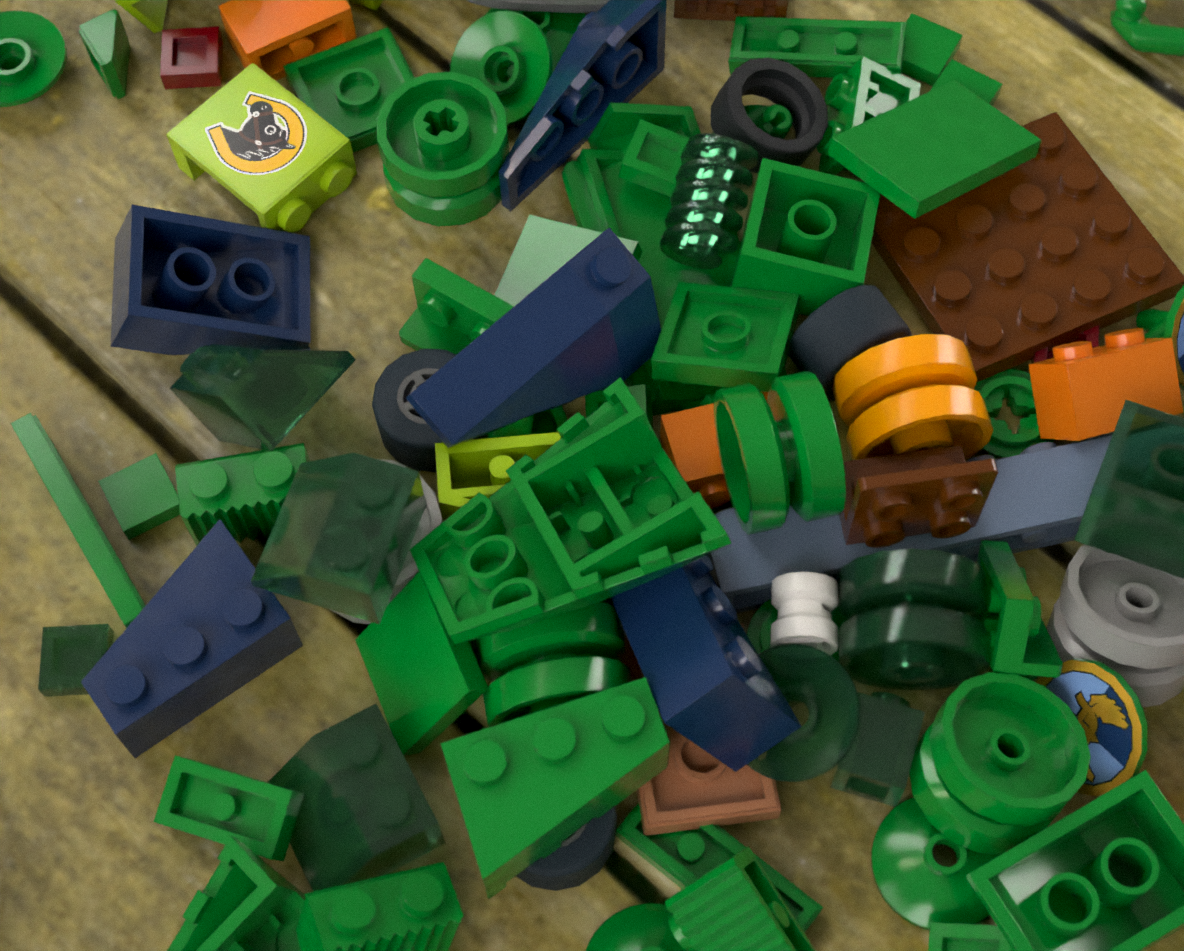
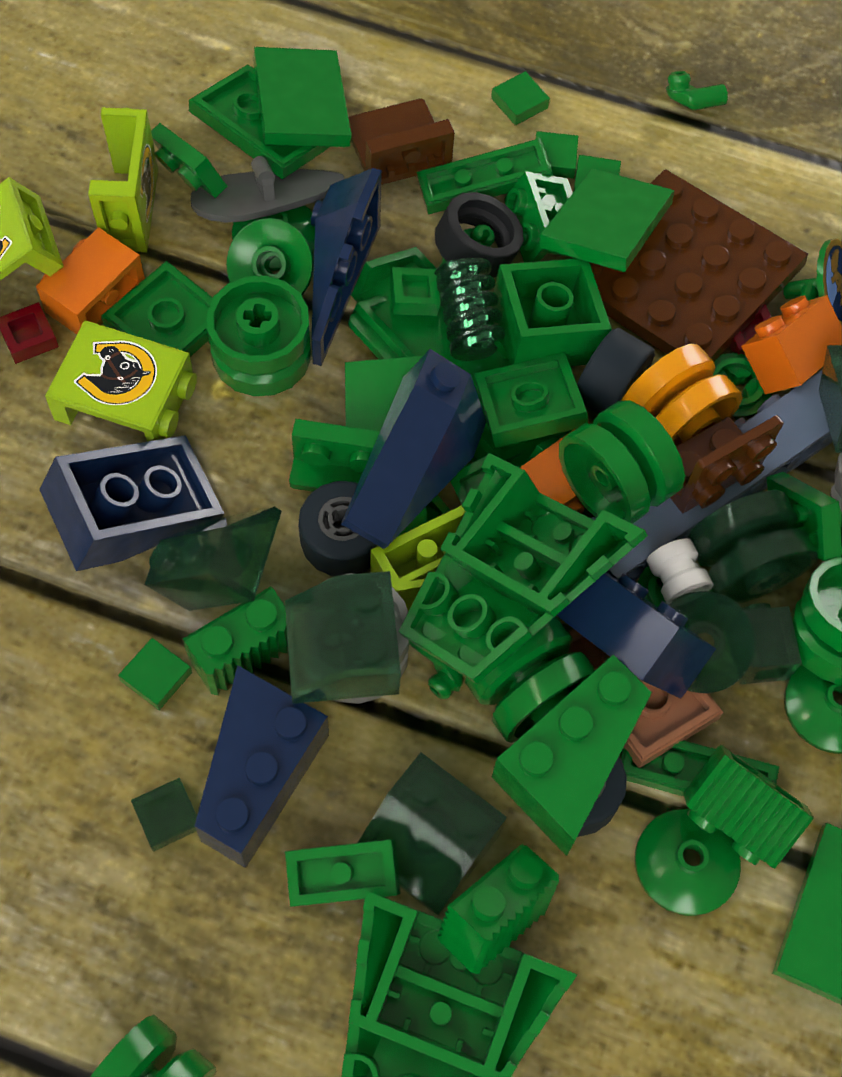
camera: 30 degrees left, 0 degrees up
green tile [10,413,146,628] -> none
green tile [355,572,488,756] -> none

